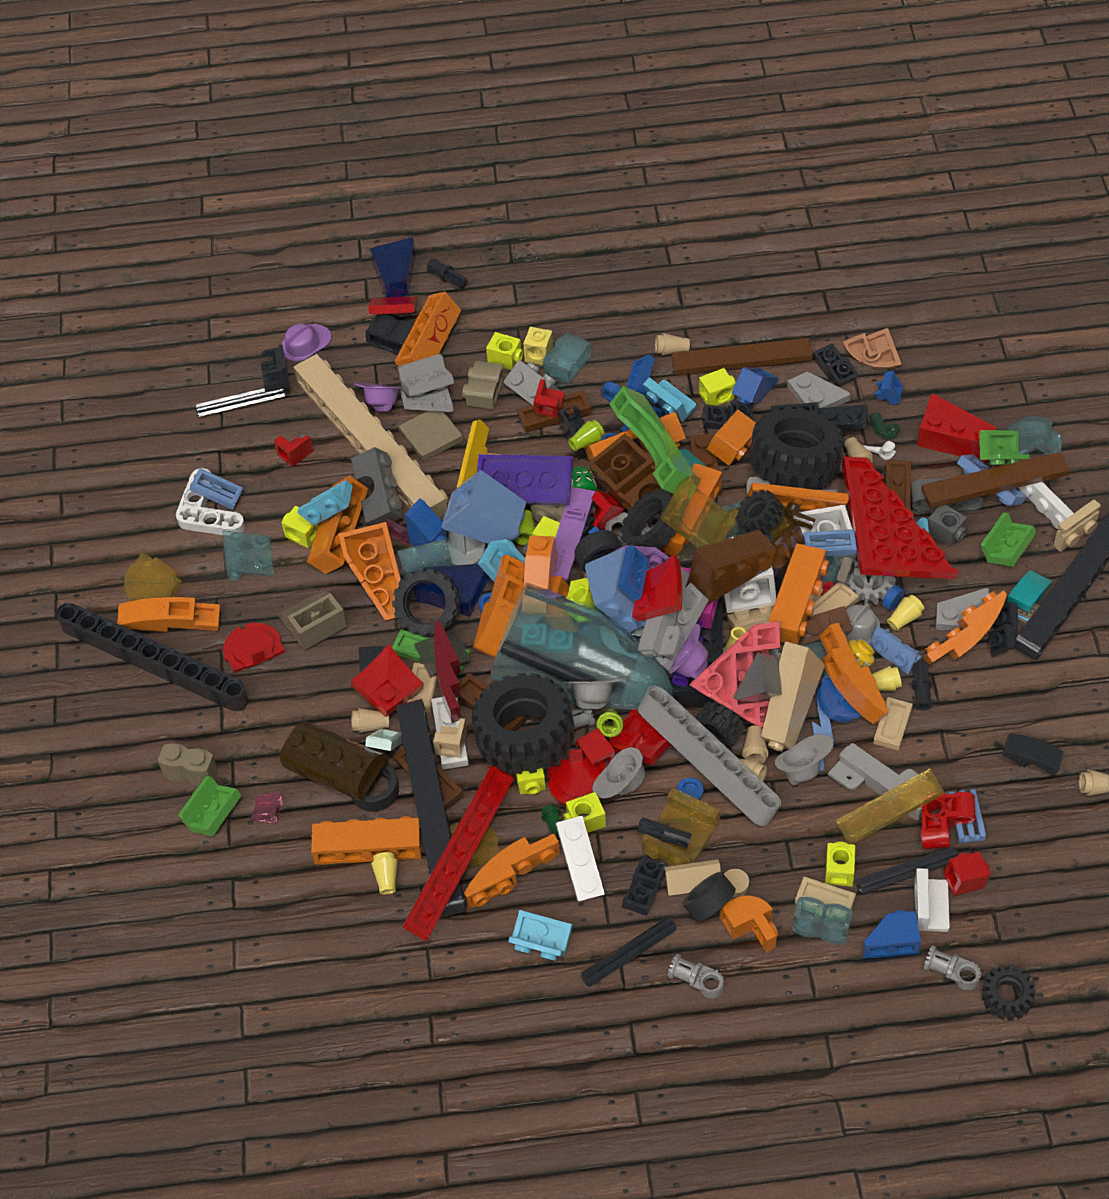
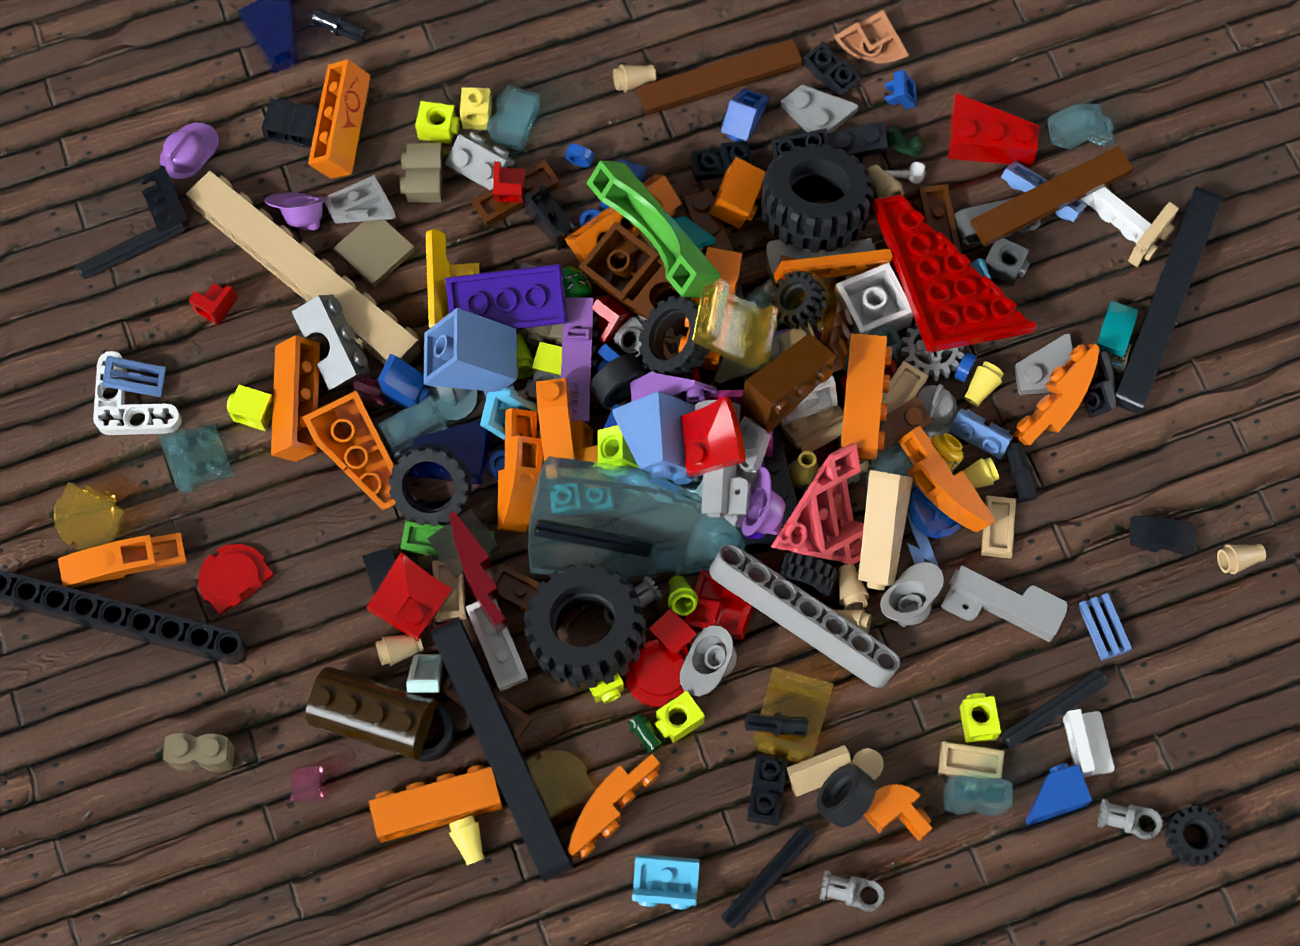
camera: 15 degrees left, 15 degrees up
bright green bracket [178,776,242,837] -> none
dark tan slope [278,591,347,650] -> none
medium azure bracket [297,480,353,526] -> none
red tile [368,296,417,315] -> none
light grey bracket [398,354,454,397] -> none
red tile [402,765,514,942] -> none
tan panel [433,718,467,758] -> none
white plate [556,816,604,902] -> none
light grey piece [567,677,627,709] -> none
lime cone [568,420,604,452] -> none
blue plate [618,545,649,601] -> none
blue plate [626,354,655,394] -> none
medium azure bracket [643,377,697,423] -> none
blue tile [677,777,703,805] -> none
neon yellow brick [699,368,736,406] -> none
dark grey slope [734,653,782,703] -> none
dark brown arm [784,502,816,530] -> none
medium blue tile [803,529,857,556] -> none
clear yellow plate [836,768,945,845] -> none
tile [837,557,855,584] -> none
red piece [921,792,976,850] -> none
red brick [943,852,991,896] -> none
bright green bracket [979,430,1030,465] -> none
bright green bracket [981,512,1036,567] -> none

